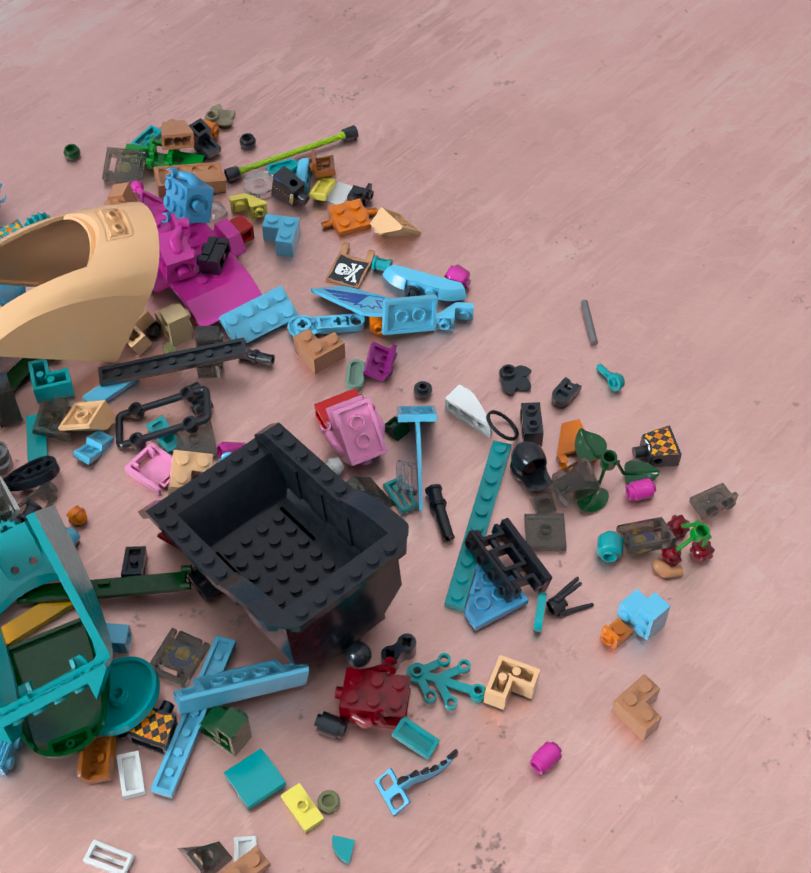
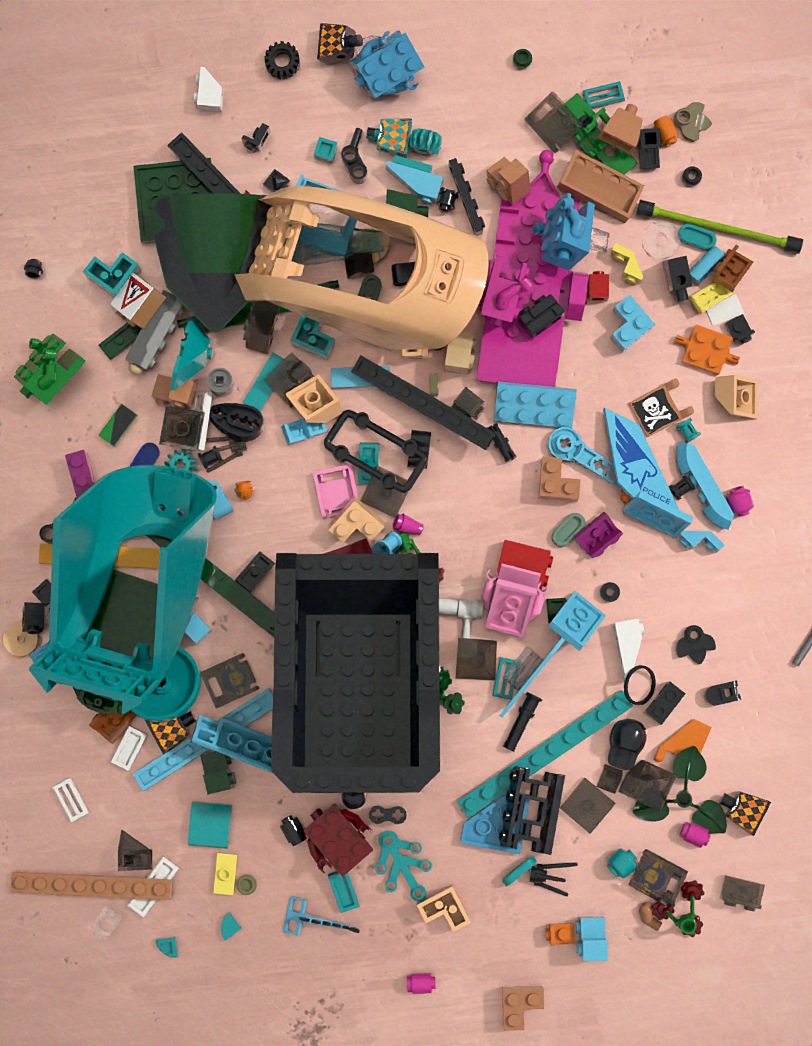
camera: 40 degrees right, 30 degrees up
teal plate [596,363,625,391] -> none

